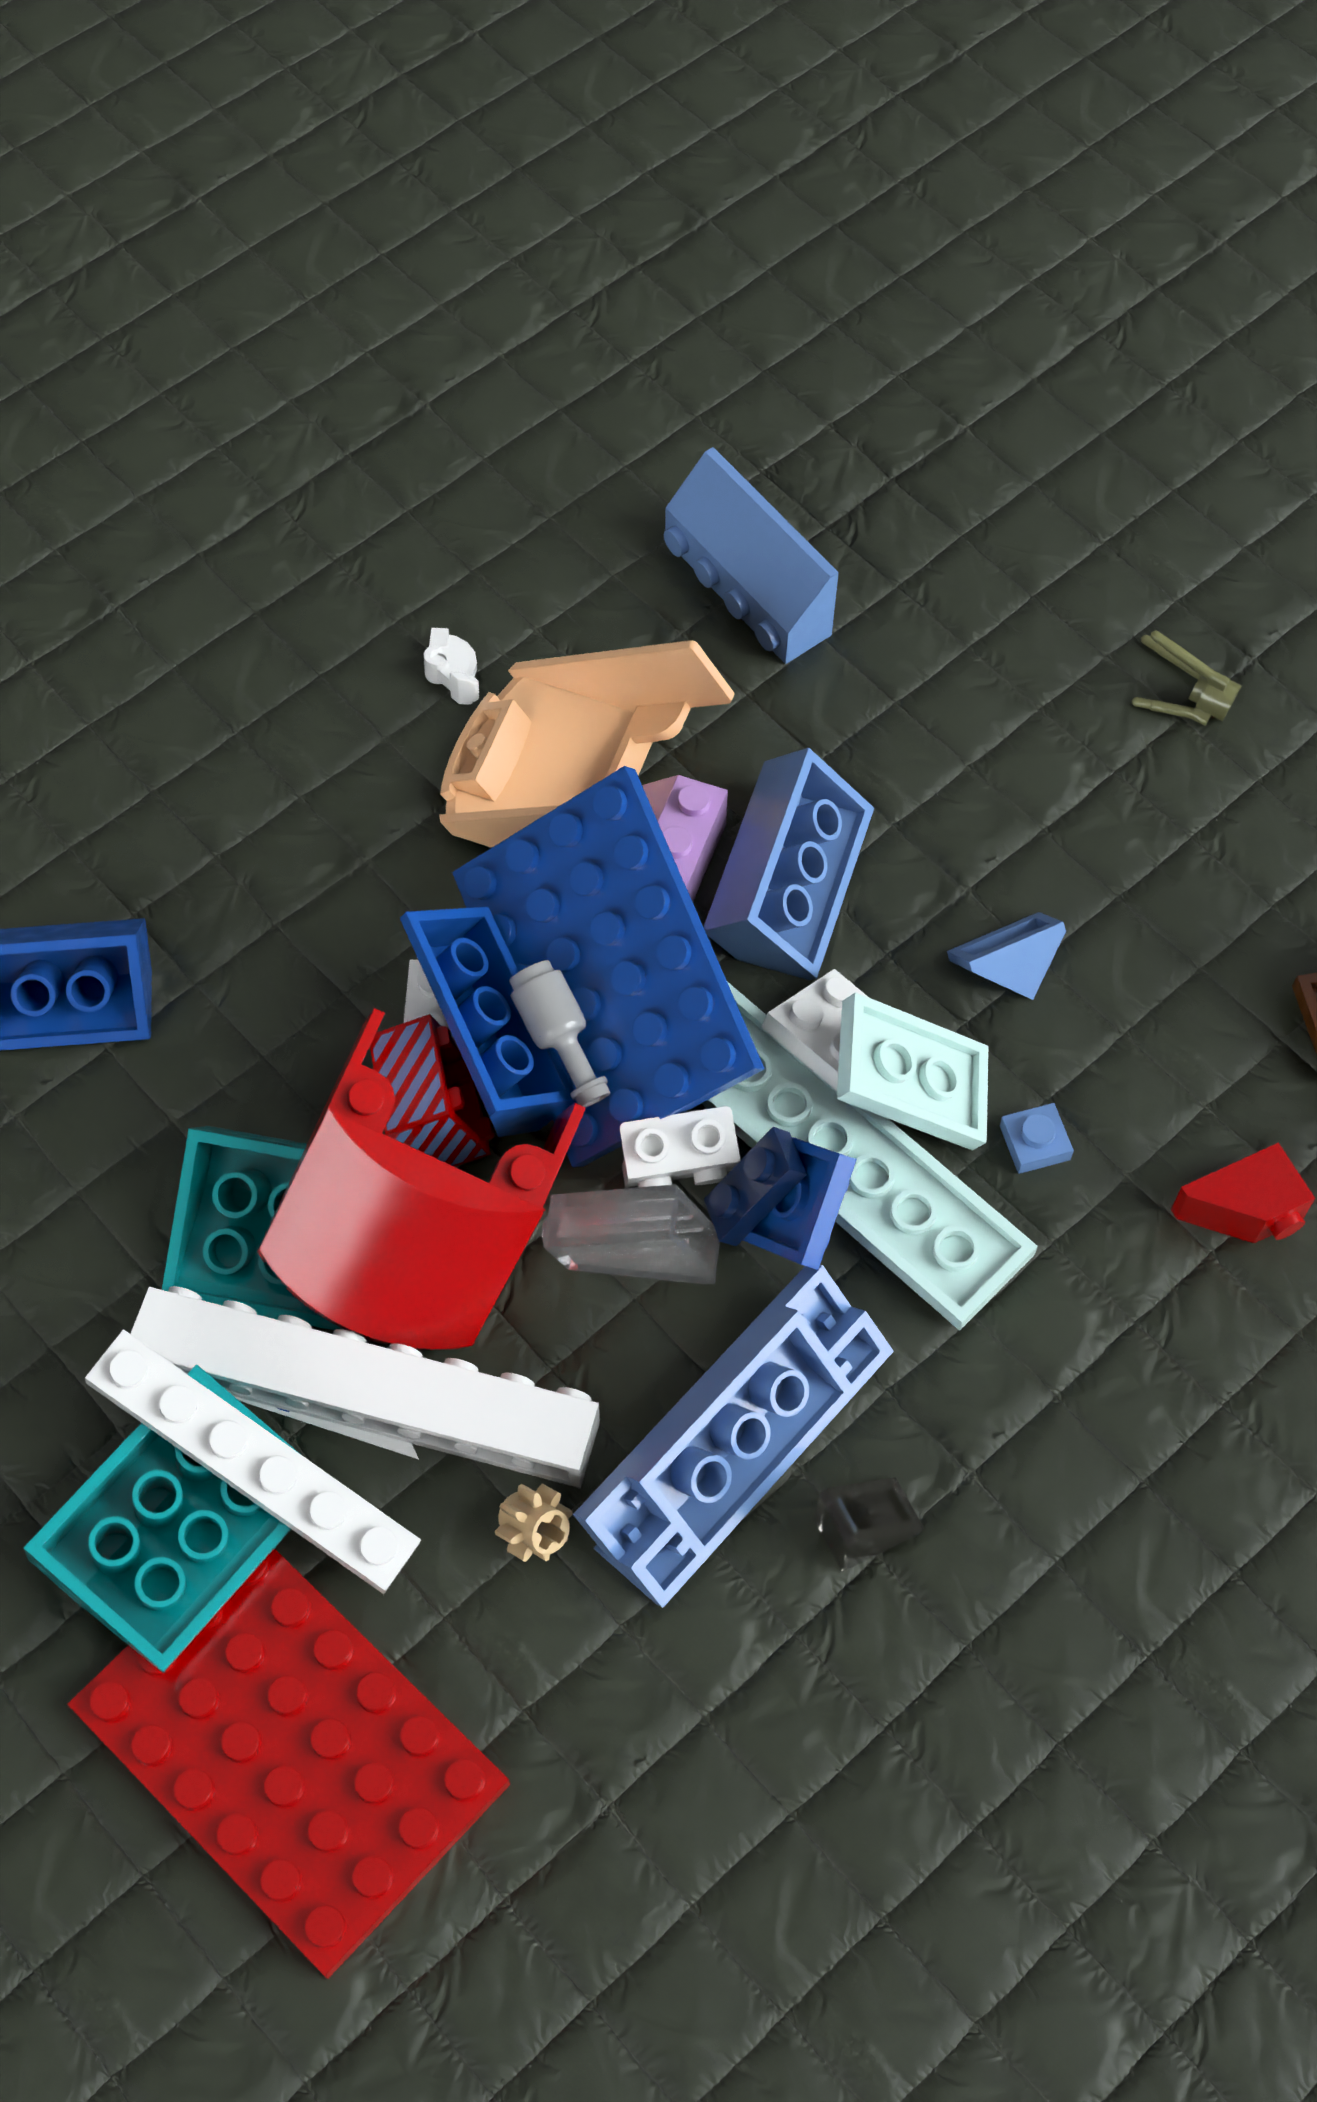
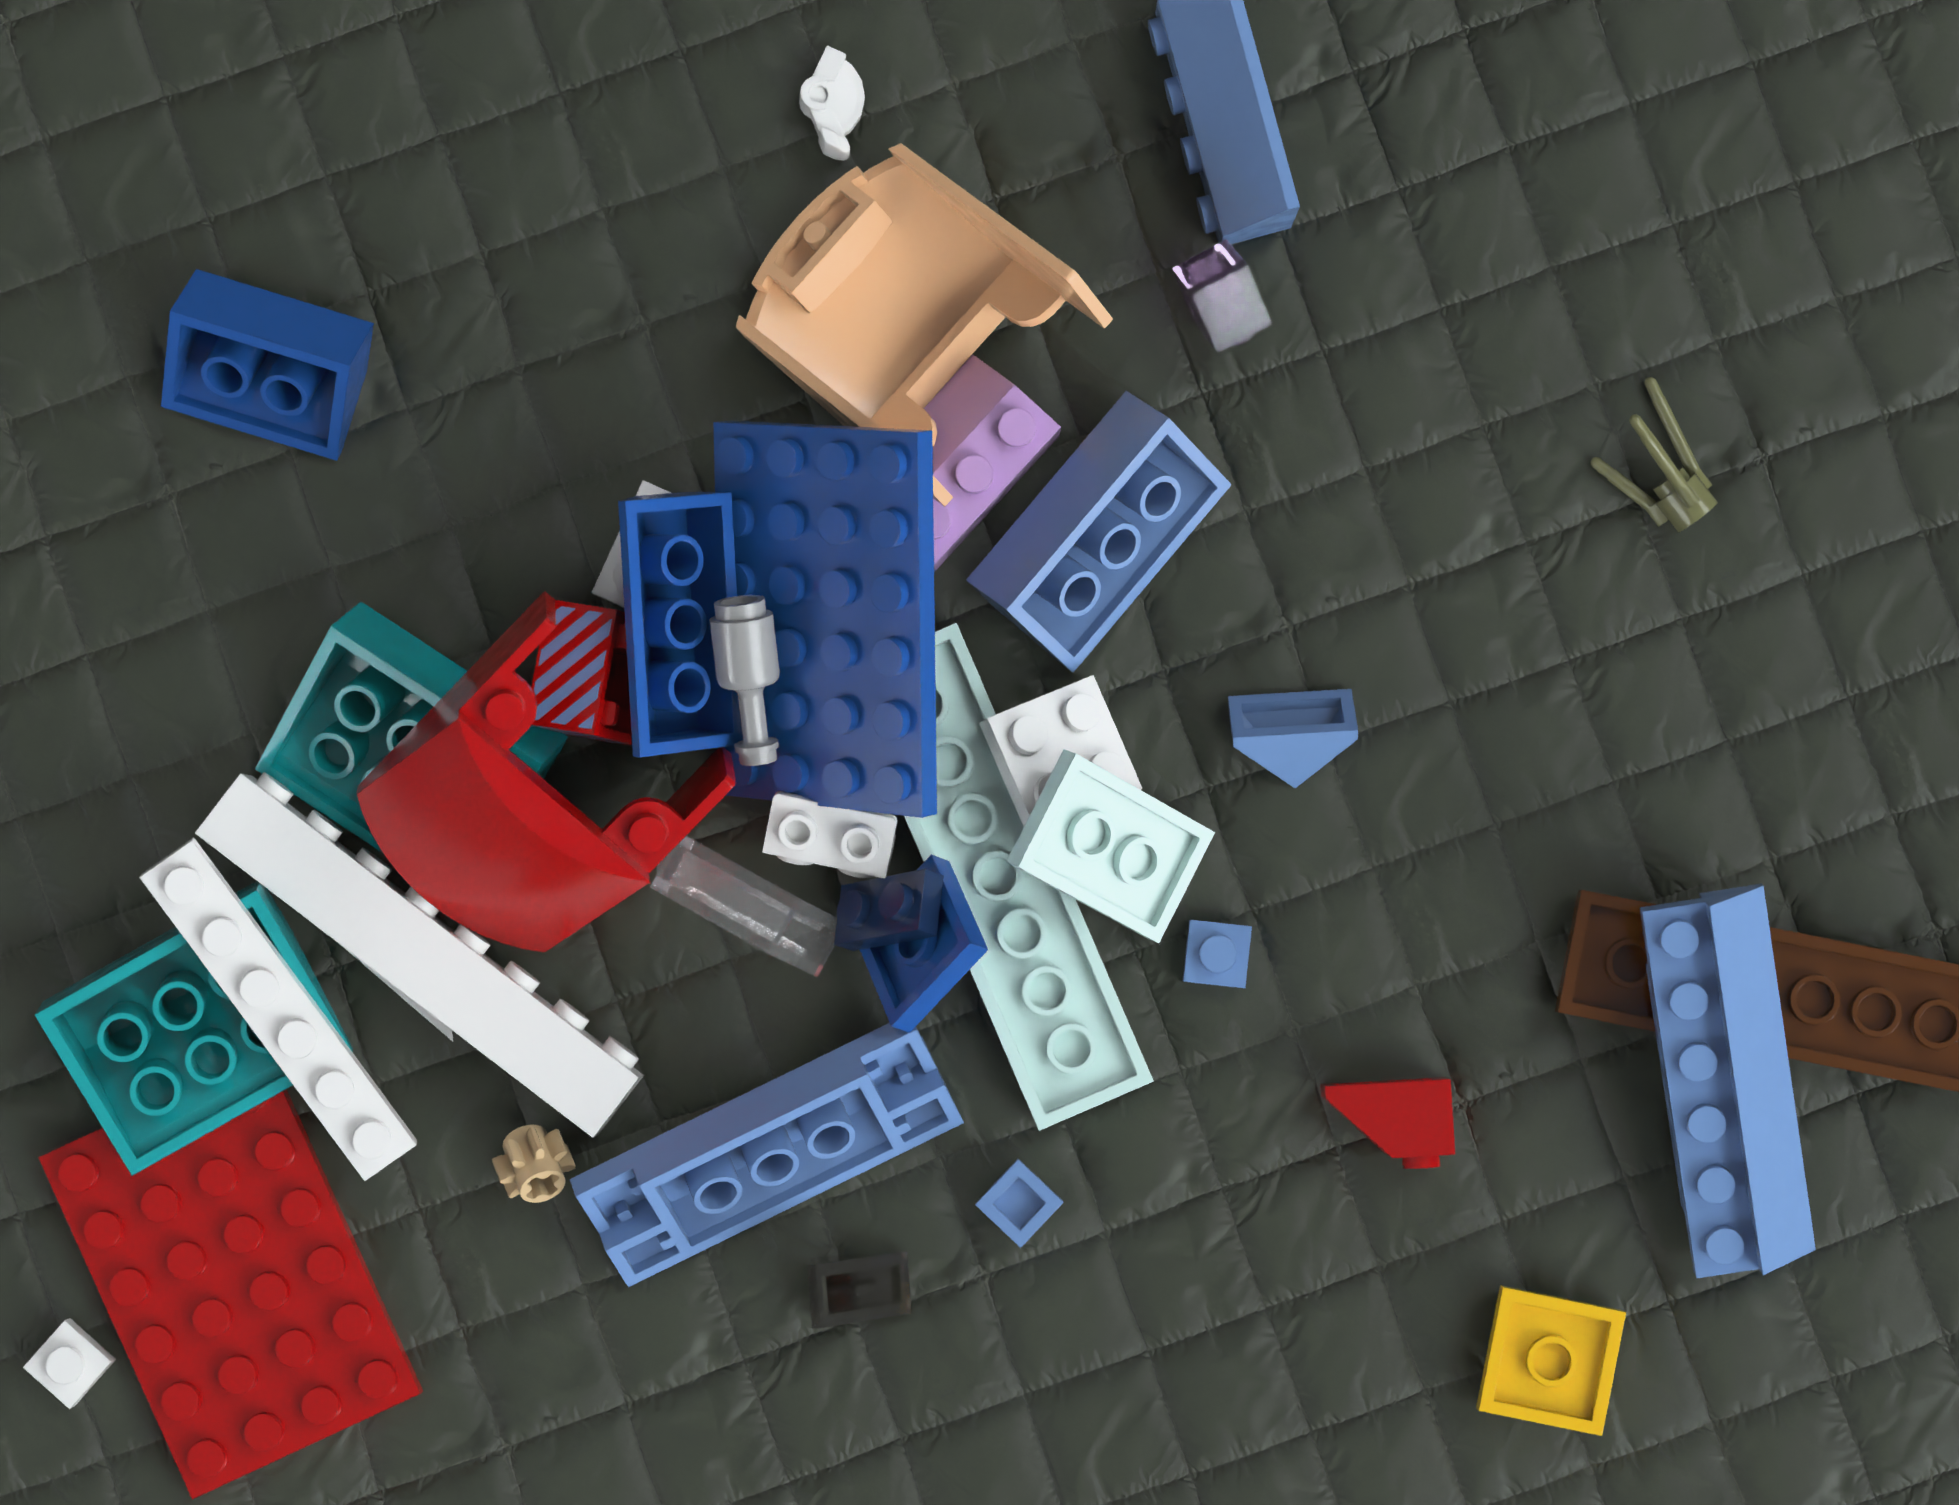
camera: 25 degrees right, 25 degrees up
none -> white plate [23,1318,116,1409]
none -> medium blue plate [975,1158,1064,1248]
none -> brick [1172,239,1272,353]

